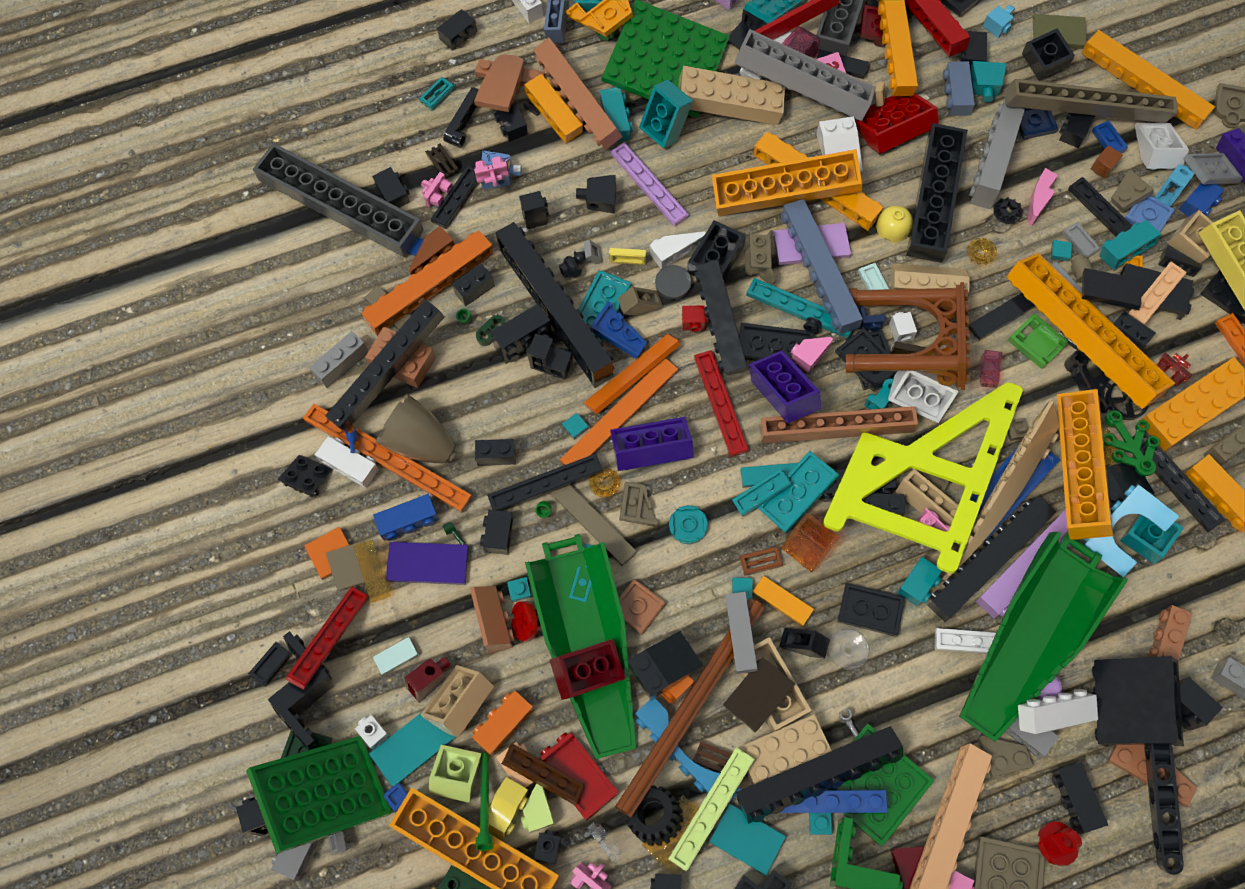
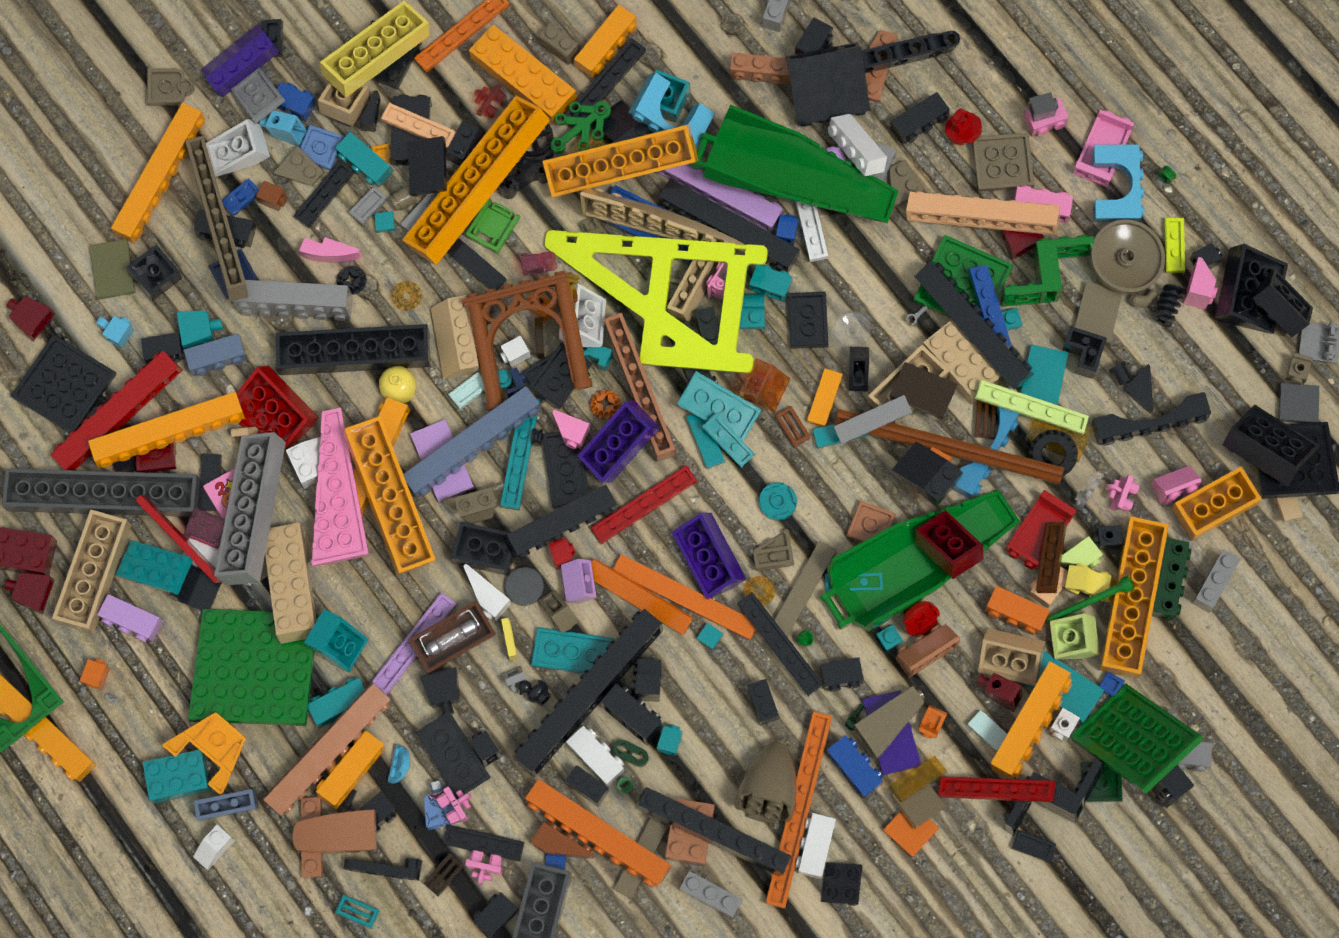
camera: 105 degrees left, 5 degrees up
blue hand [345,428,359,453] -> none
black brick [437,9,477,51] -> none
blue wing [591,300,647,359] -> none
none -> bright pink wing [311,408,369,567]
none -> medium azure plate [388,744,410,784]
none -> reddish brown piece [408,600,496,674]
none -> black tile [416,711,491,799]
none -> teal plate [498,370,512,388]
none -> lavender brick [561,559,597,604]
none -> white brick [566,726,624,787]
none -> orange gear [591,389,621,419]
none -> teal brick [657,724,683,757]
none -> teal brick [739,293,765,329]
none -> blue brick [776,214,799,246]
none -> dark tan slope [854,686,925,760]
none -> orange bracket [918,705,947,738]
none -> light orange brick [991,661,1072,779]

